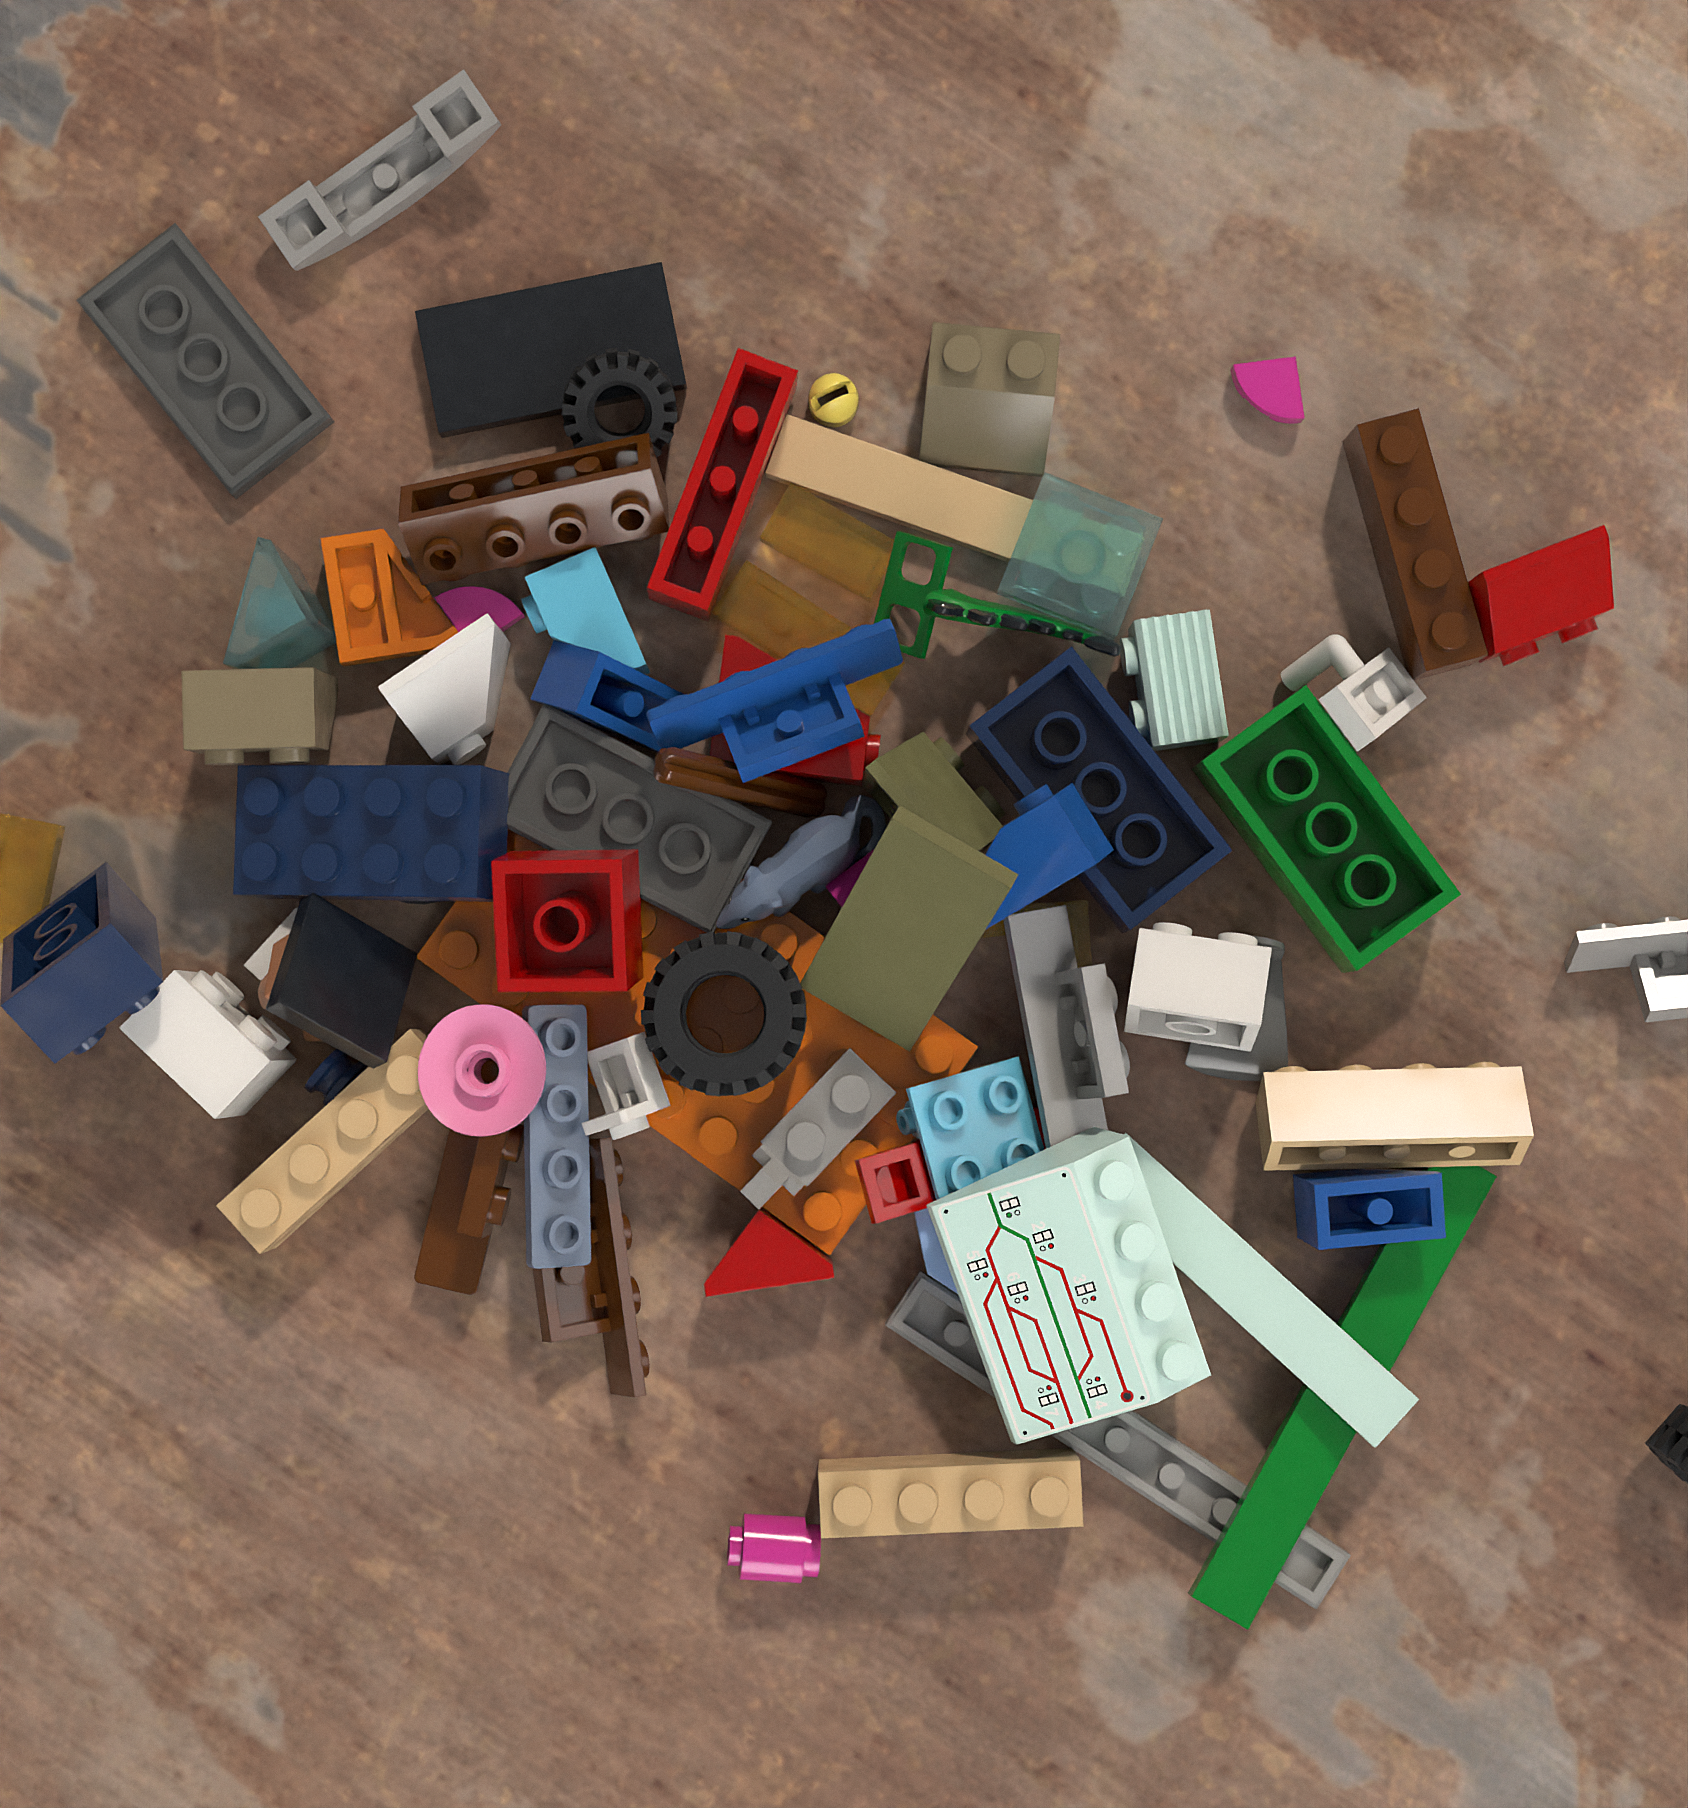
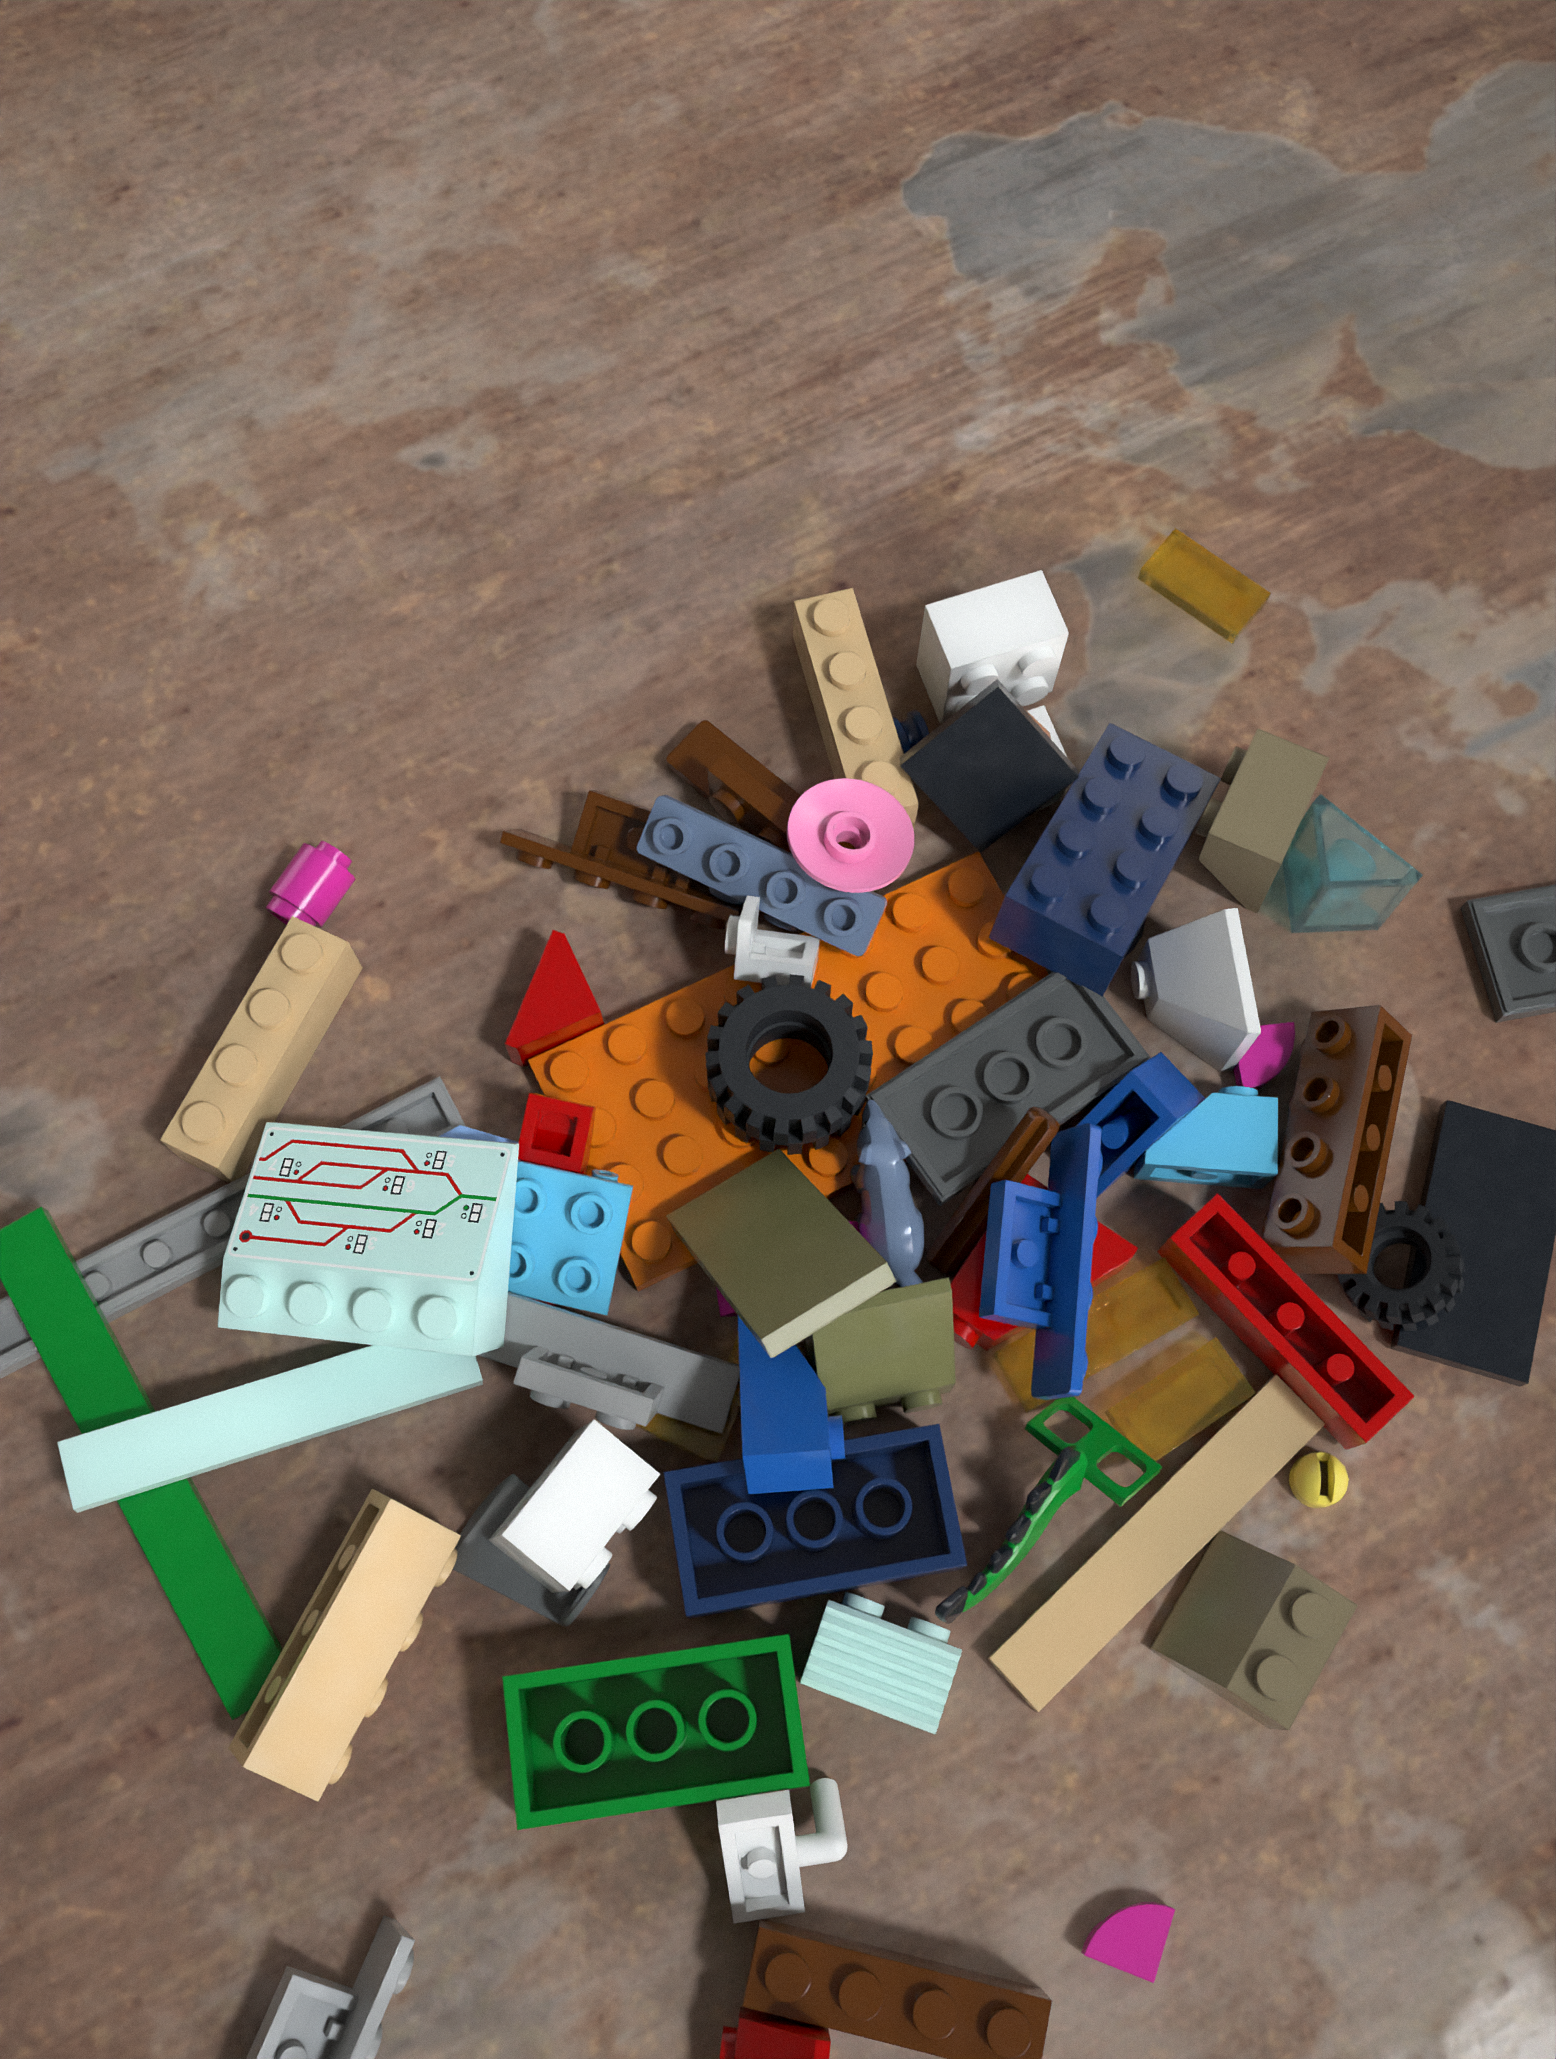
camera: 120 degrees right, 15 degrees down
dark blue brick [0,862,163,1064] -> none
orange wing [320,529,458,667] -> none
red brick [491,849,644,992] -> none
light grey hinge [740,1048,896,1209] -> none
clear light blue plate [997,472,1163,640] -> none
blue slope [1293,1169,1446,1250] -> none

